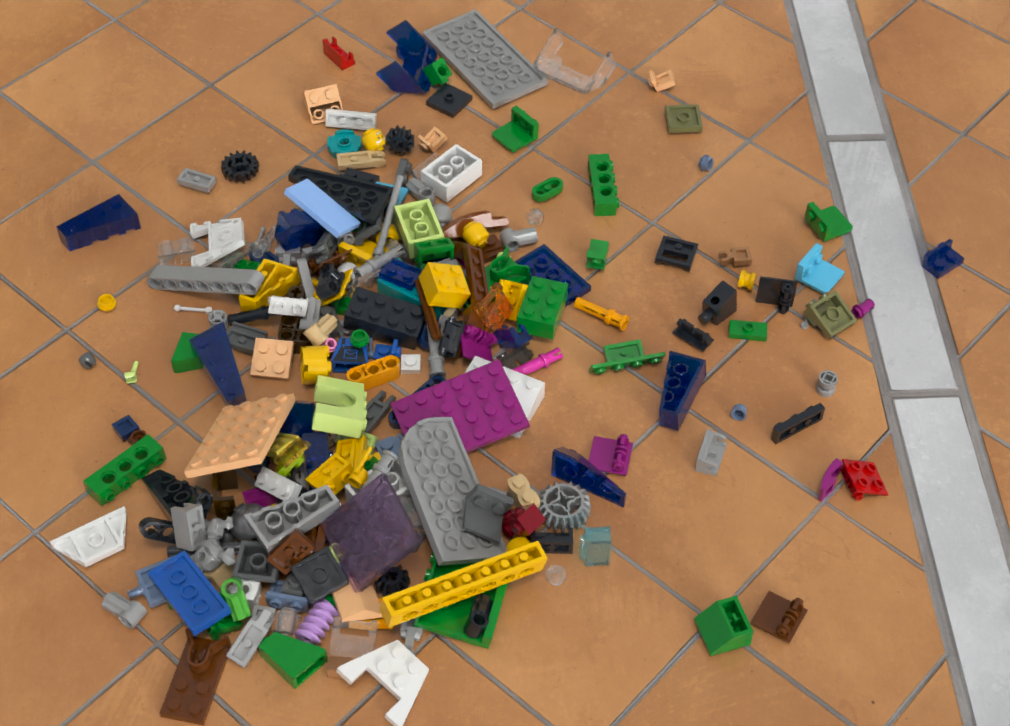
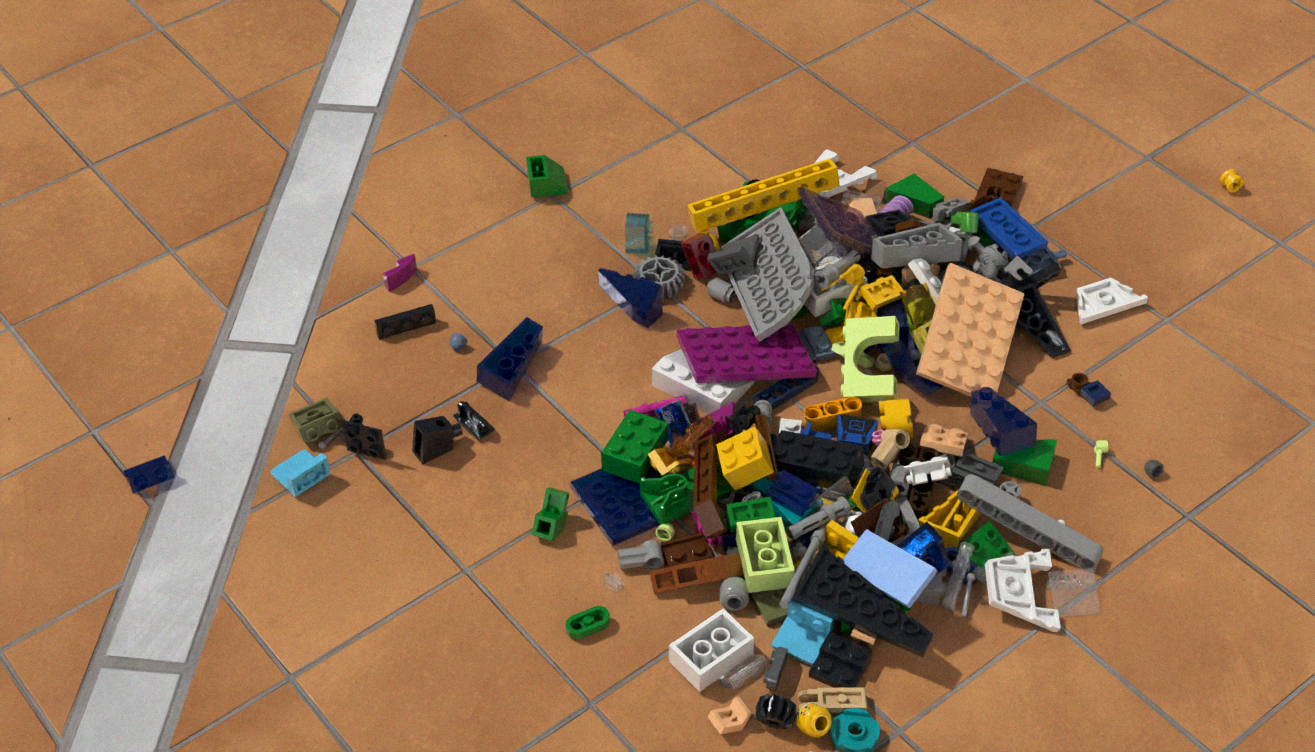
camera: 170 degrees left, 5 degrees down
clear blue wedge [56,194,141,251] -> none
green brick [83,434,166,506] -> none
yellow plate [97,294,116,311] -> none
light grey piece [101,591,147,629] -> none
light grey plate [177,168,217,193] -> none
black gear [221,150,259,182] -> none
clear head [272,607,302,637] -> none
green plate [350,329,369,348] -> none
dark grey hinge [365,390,396,434] -> none
light grey piece [406,177,436,207] -> none
yellow head [462,221,489,249] -> none
green bracket [492,105,539,152] -> none
tan brick [507,474,540,508] -> none
light orange pin [574,297,630,331] -> none
magenta hinge [587,434,633,476] -> none
green brick [588,154,619,216] -> none
green bracket [589,339,666,374] -> none
black plate [655,235,698,272] -> none
olive plate [665,104,703,133] -> none
light grey hinge [695,429,727,477] -> none
sand blue plate [699,155,714,171] -> none
medium nougat plate [718,246,752,266] -> none
green plate [728,320,767,341] -> none
yellow wheel [737,270,757,291] -> none
reddish brown hinge [750,591,808,643] -> none
green bracket [804,202,853,242] -> none
light grey wheel [816,370,838,397] -> none
red hinge [841,459,889,501] -> none
magenta pin [851,298,875,318] -> none

